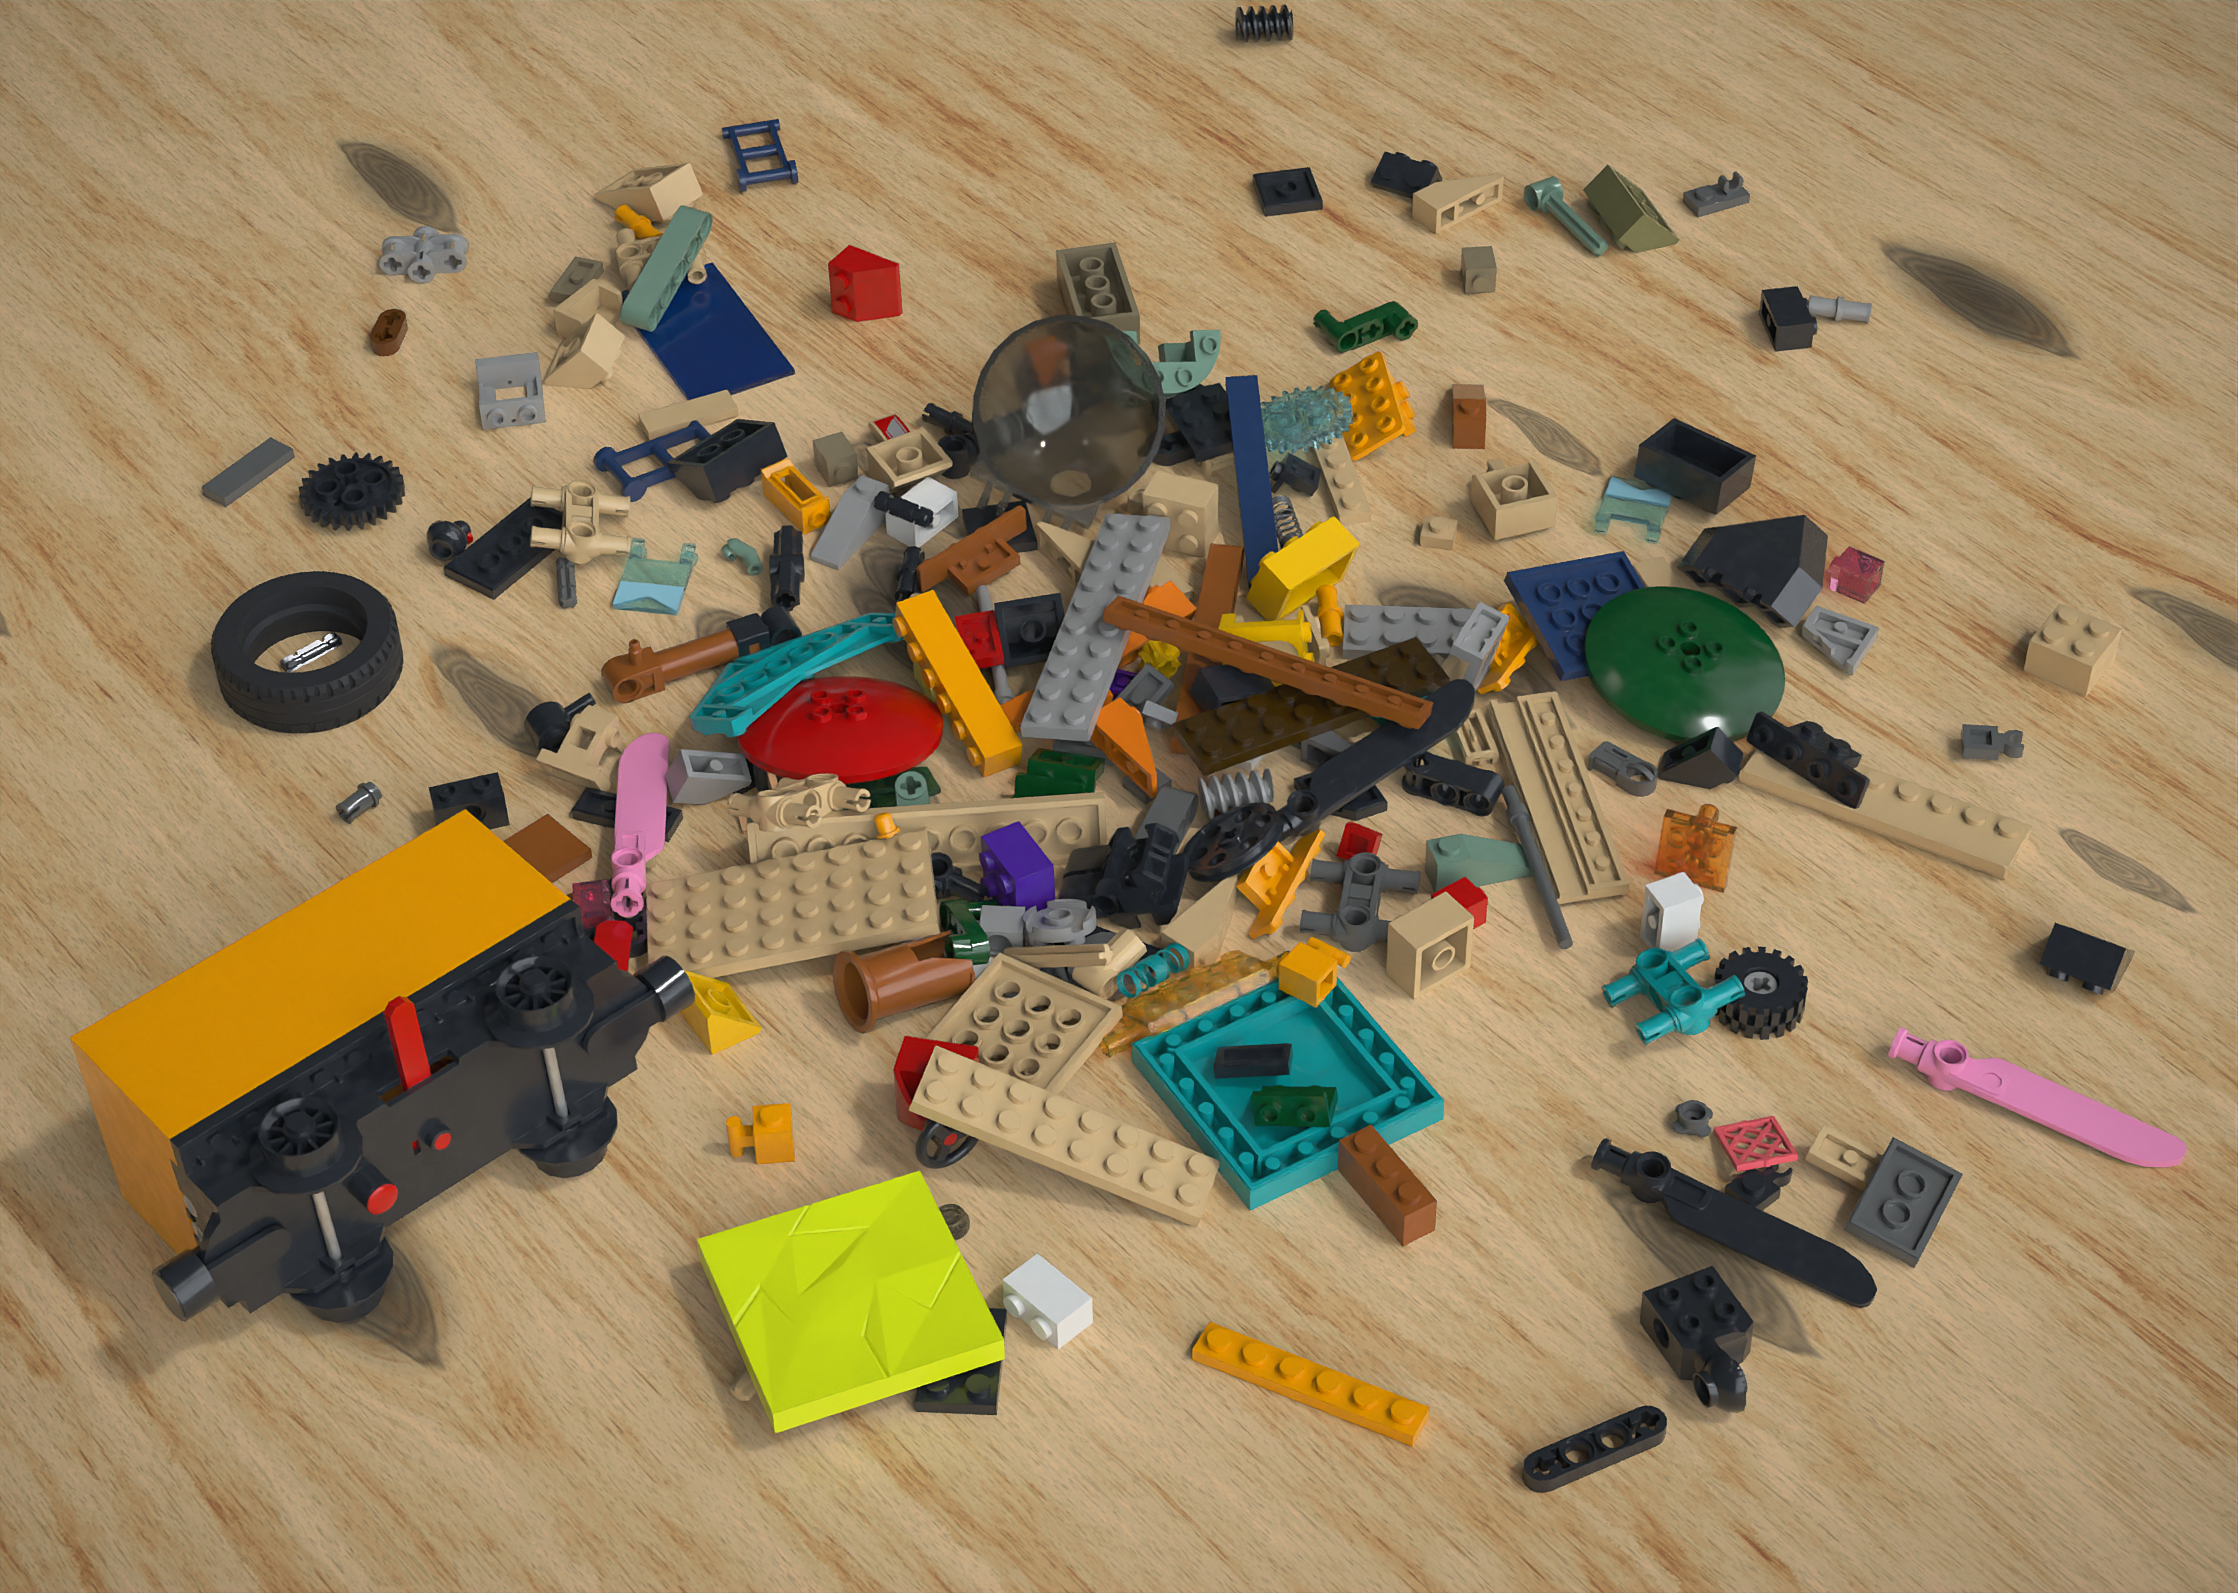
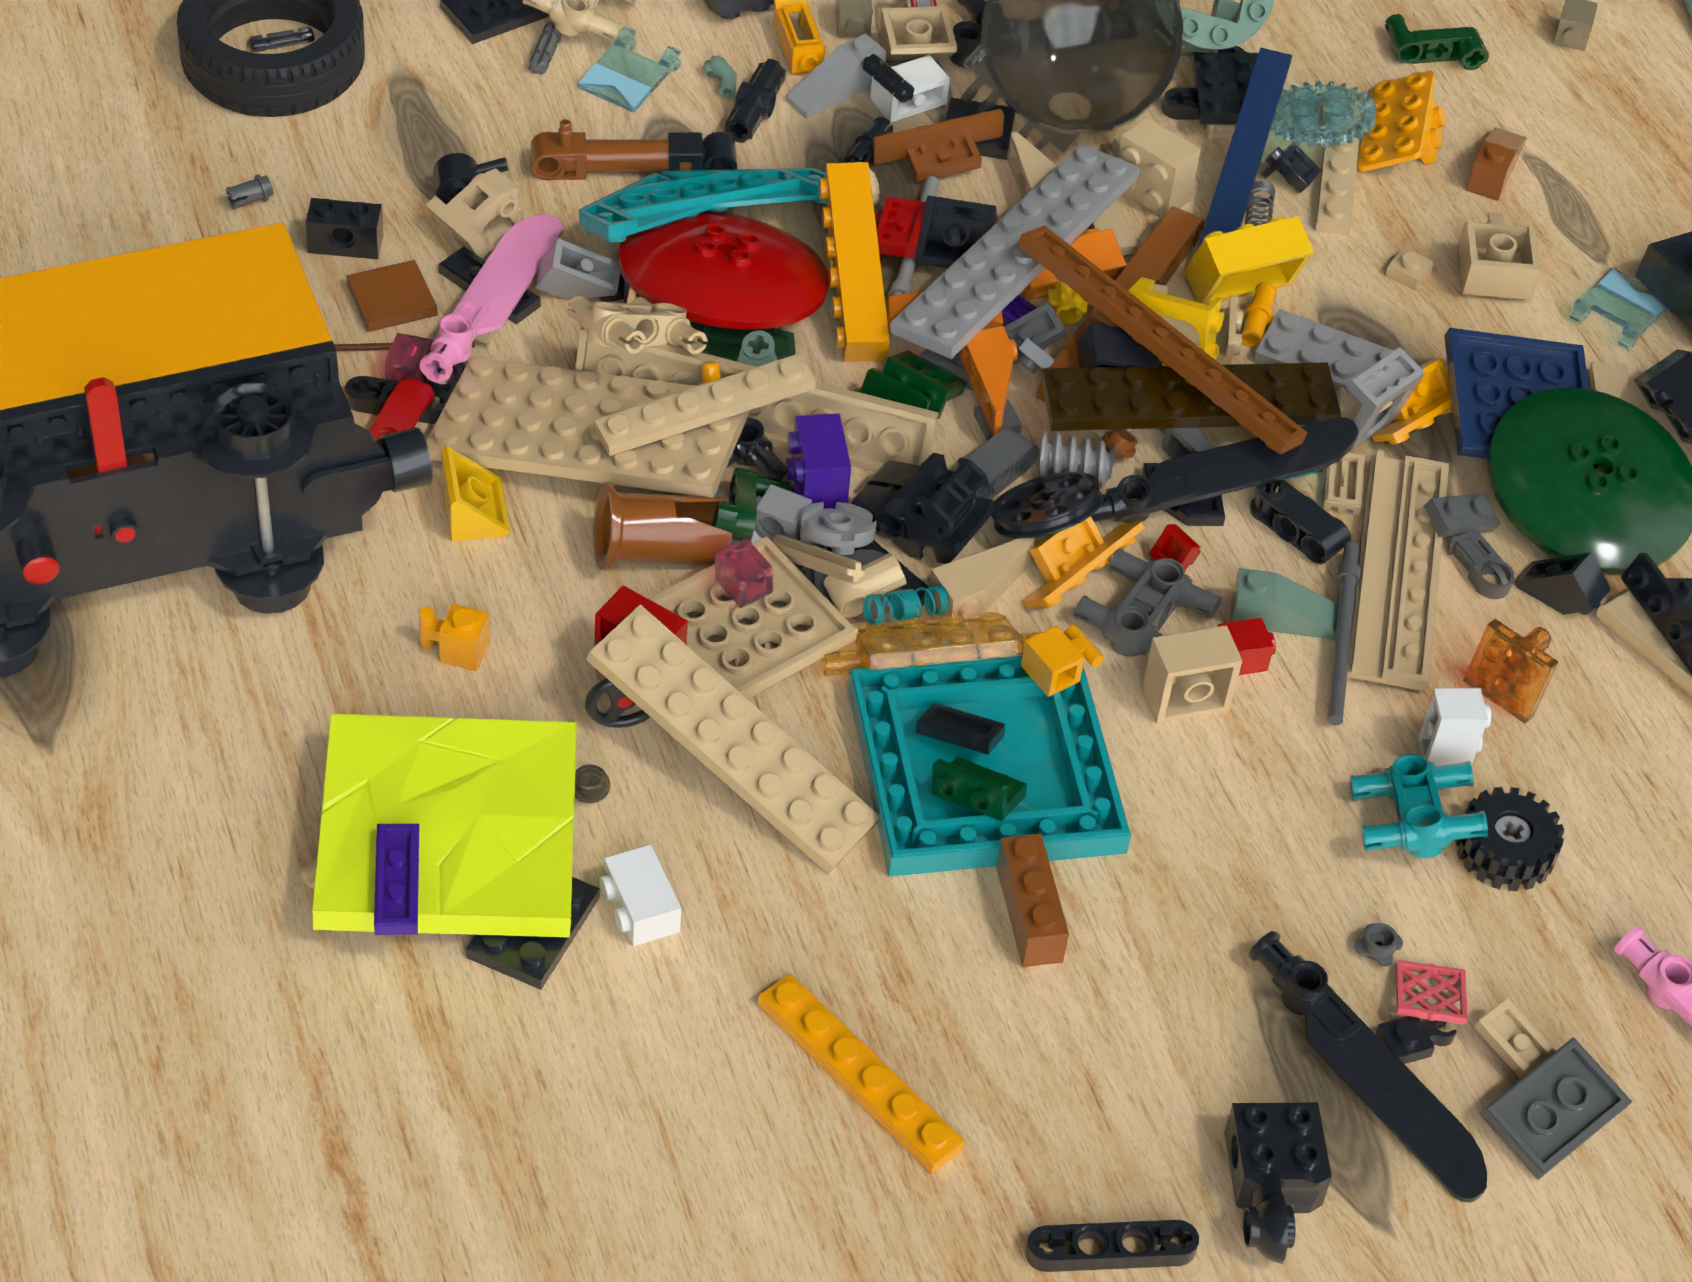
camera: 15 degrees right, 5 degrees up
none -> dark purple tile [374,824,420,935]
none -> tan plate [594,353,816,456]
none -> clear pink brick [714,538,773,609]
none -> dark orange plate [1102,429,1138,459]
none -> dark grey plate [1424,493,1500,537]

